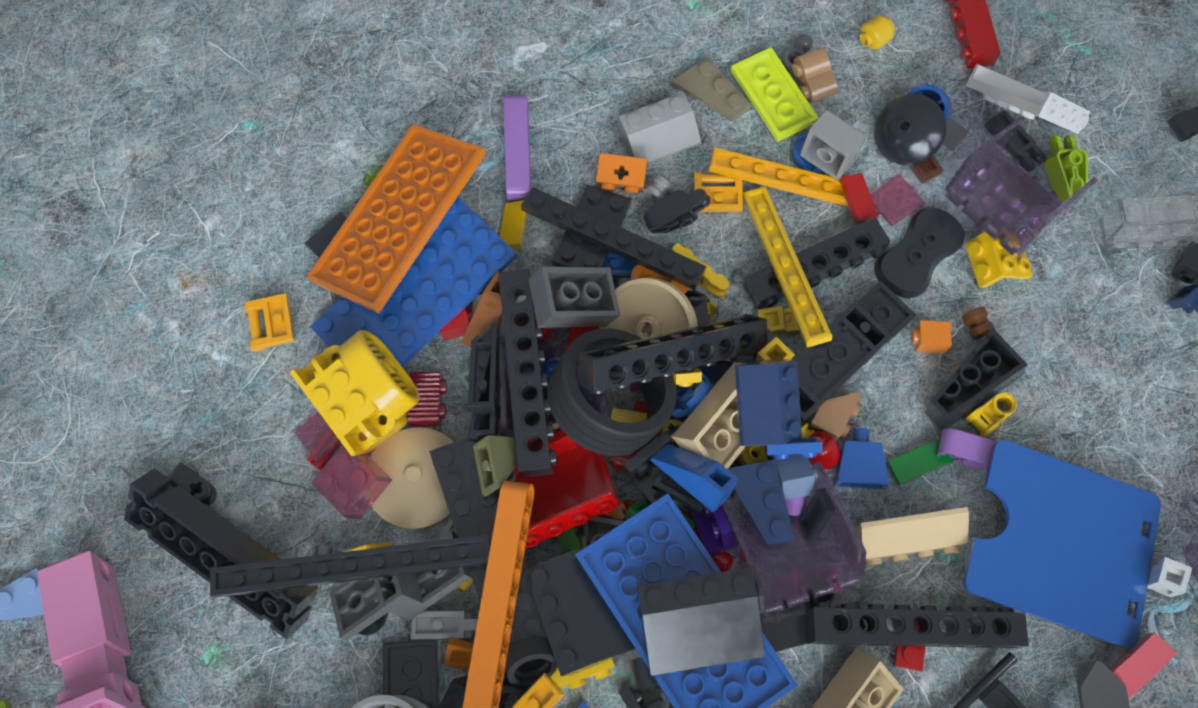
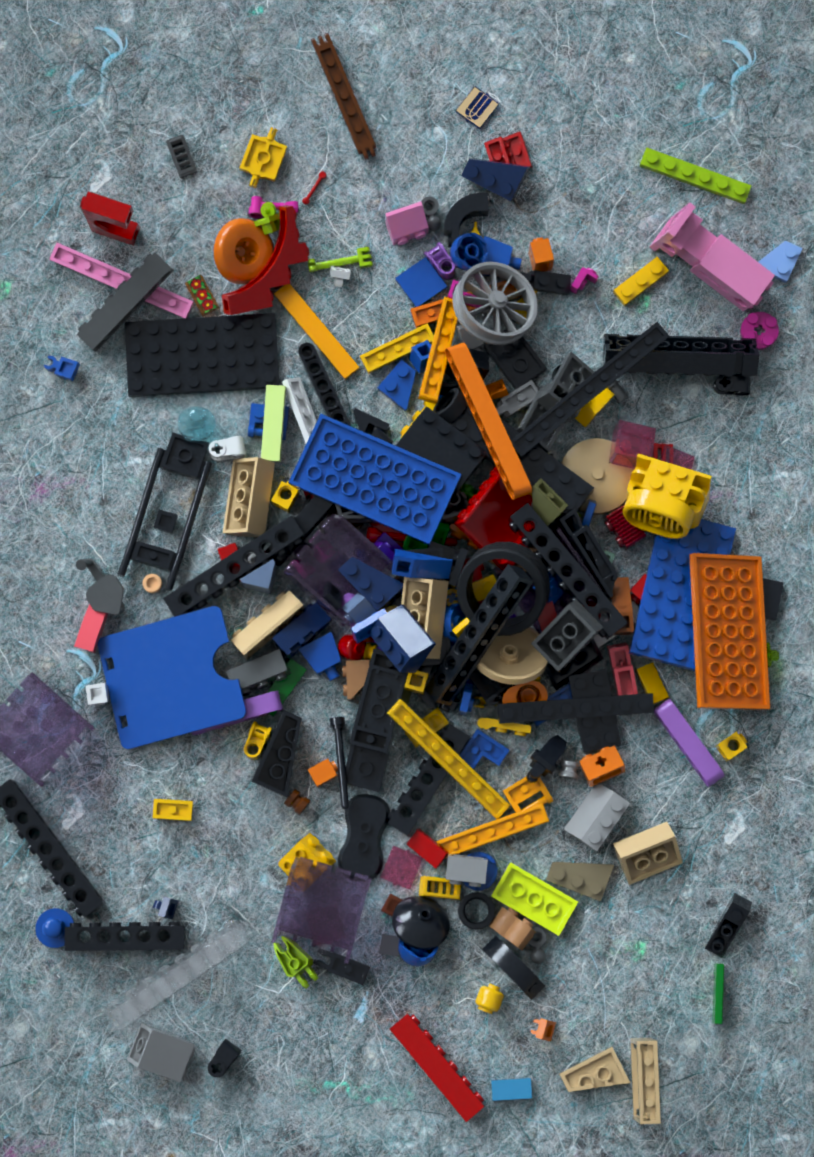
camera: 145 degrees right, 10 degrees up
light orange plate [244,293,295,351] -> none
slope [636,568,765,676] -> none
white piece [966,64,1090,134] -> none
none -> light nougat tile [143,574,162,594]
none -> yellow plate [152,799,193,821]
none -> dark grey brick [226,649,291,696]
none -> sand blue slope [240,559,277,594]
none -> yellow brick [271,481,299,513]
none -> dark blue wedge [272,602,332,660]
none -> black piece [329,717,349,810]
none -> yellow slope [419,876,461,900]
none -> black tyre [458,892,495,930]
none -> blue wing [459,678,474,716]
none -> blue plate [460,729,509,769]
none -> black arch [482,936,545,1000]
none -> blue tile [582,499,597,527]
none -> coral slope [607,642,638,695]
none -> yellow plate [613,257,669,306]
none -> tan slope [613,822,683,885]
none -> yellow brick [715,731,748,762]
none -> dark pink plate [740,312,779,350]

